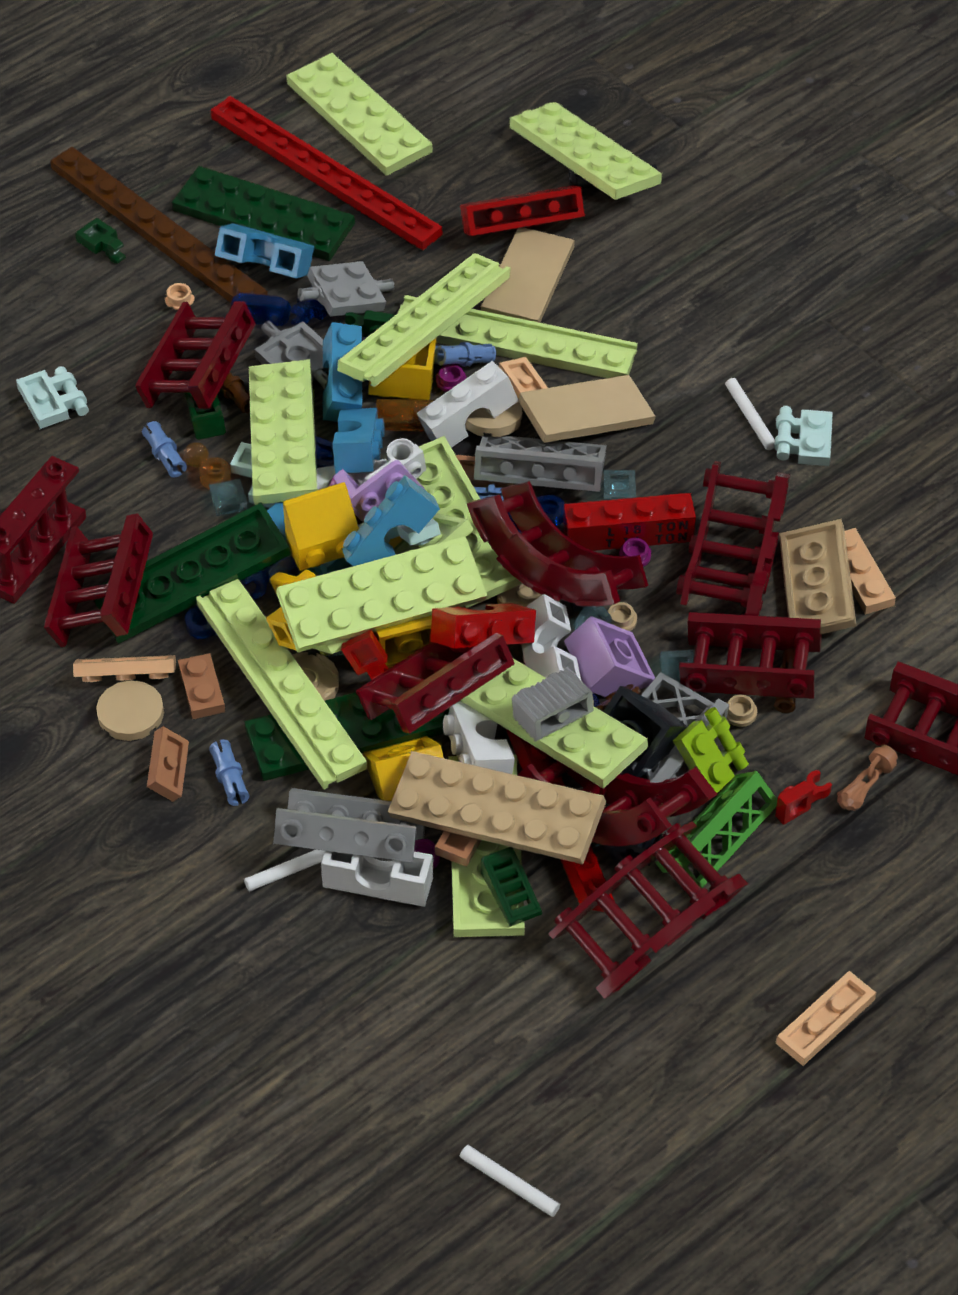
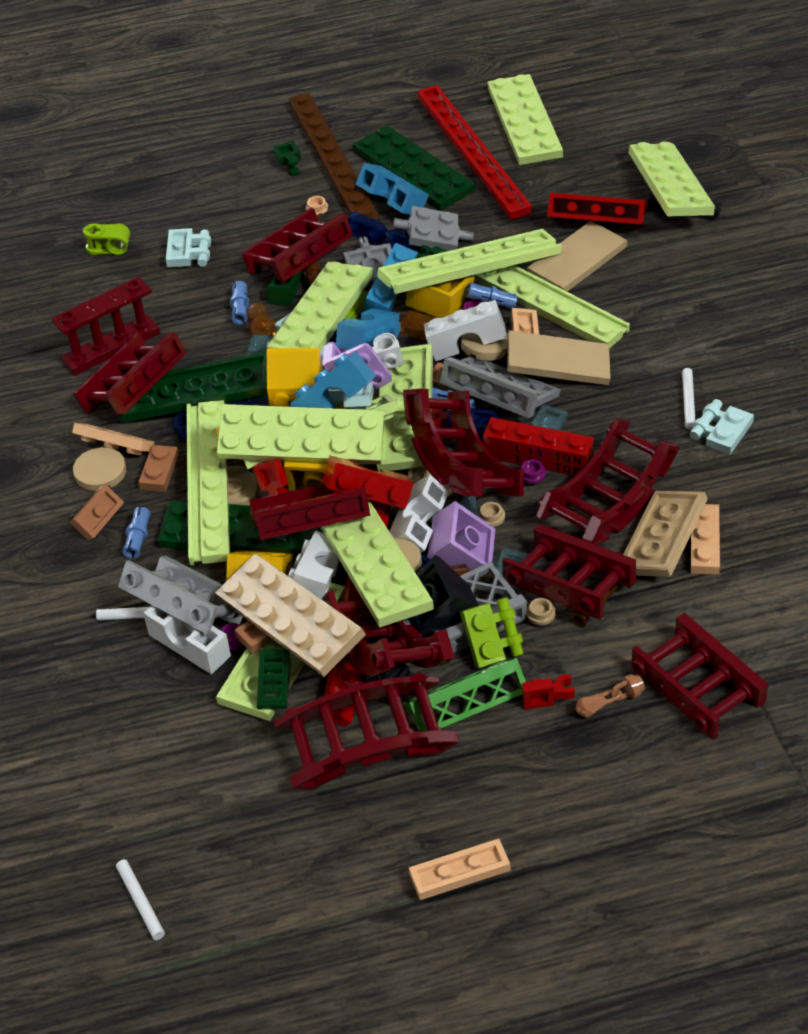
camera: 30 degrees right, 5 degrees down
light grey brick [512,667,594,742] -> none

